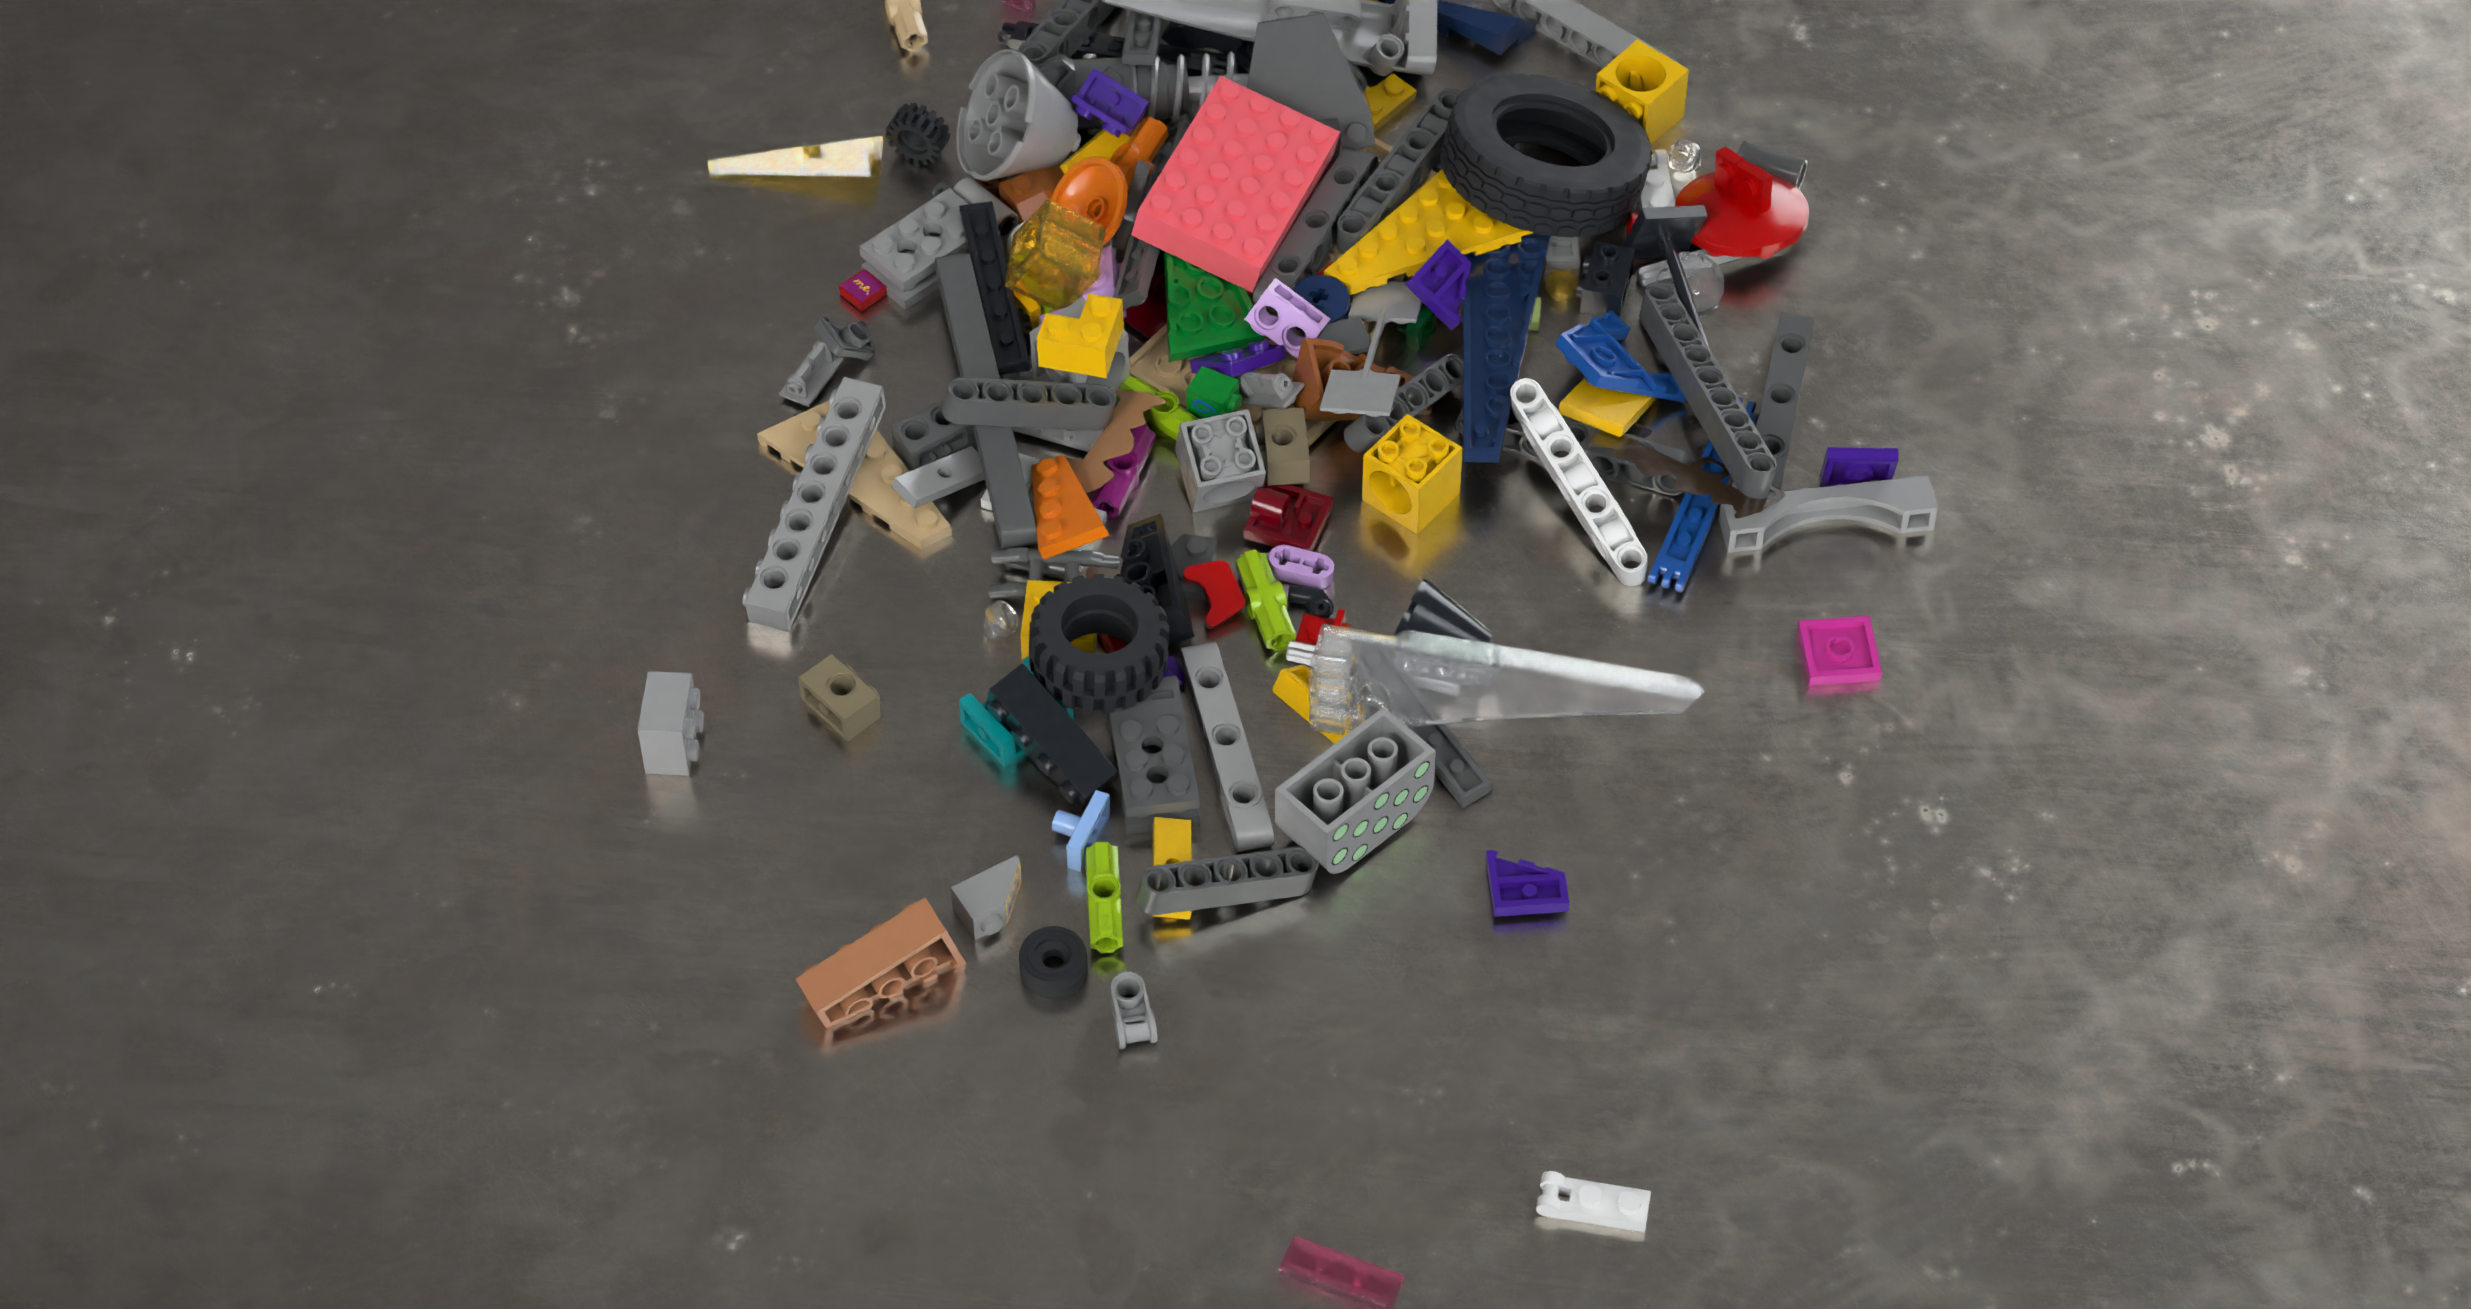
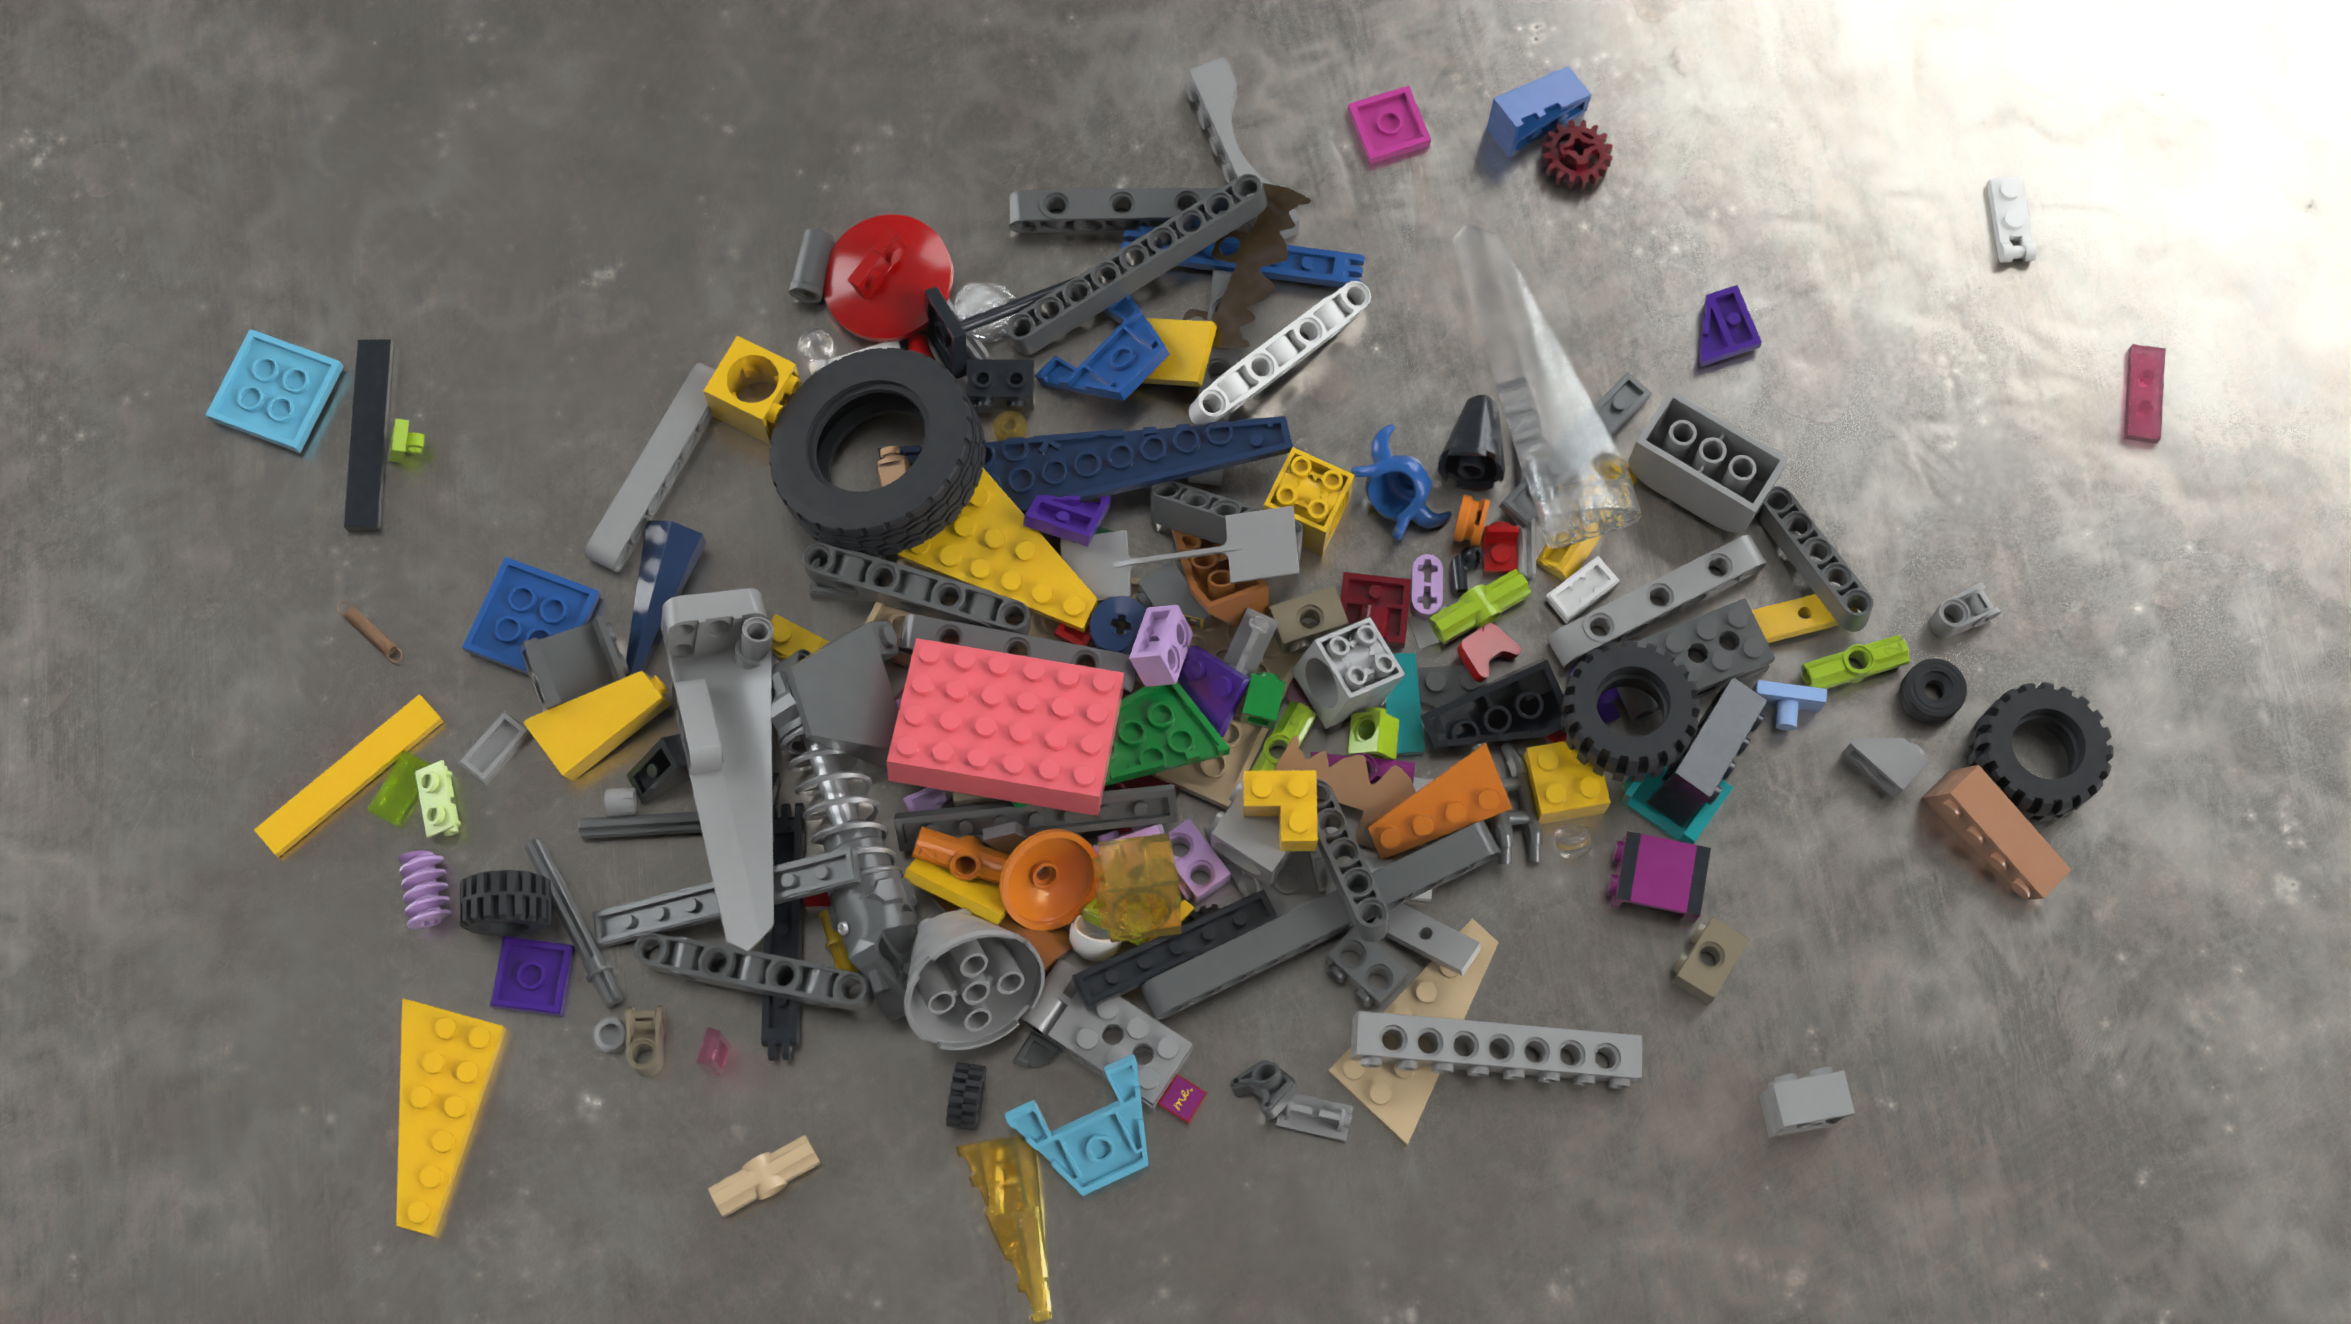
camera: 105 degrees left, 20 degrees up
dark purple bracket [1069,68,1151,138] -> none
dark purple tile [1819,447,1899,487] -> none
none -> medium azure wing [1005,1053,1149,1196]
none -> lime brick [1348,707,1399,760]
none -> blue piece [1351,425,1452,540]
none -> teal tile [1384,653,1425,756]
none -> orange wheel [1453,494,1490,546]
none -> wedge [1487,66,1592,158]
none -> dark red gear [1541,120,1613,189]
none -> white plate [1545,556,1620,624]
none -> magenta panel [1607,831,1711,923]
none -> black tyre [1968,682,2114,822]

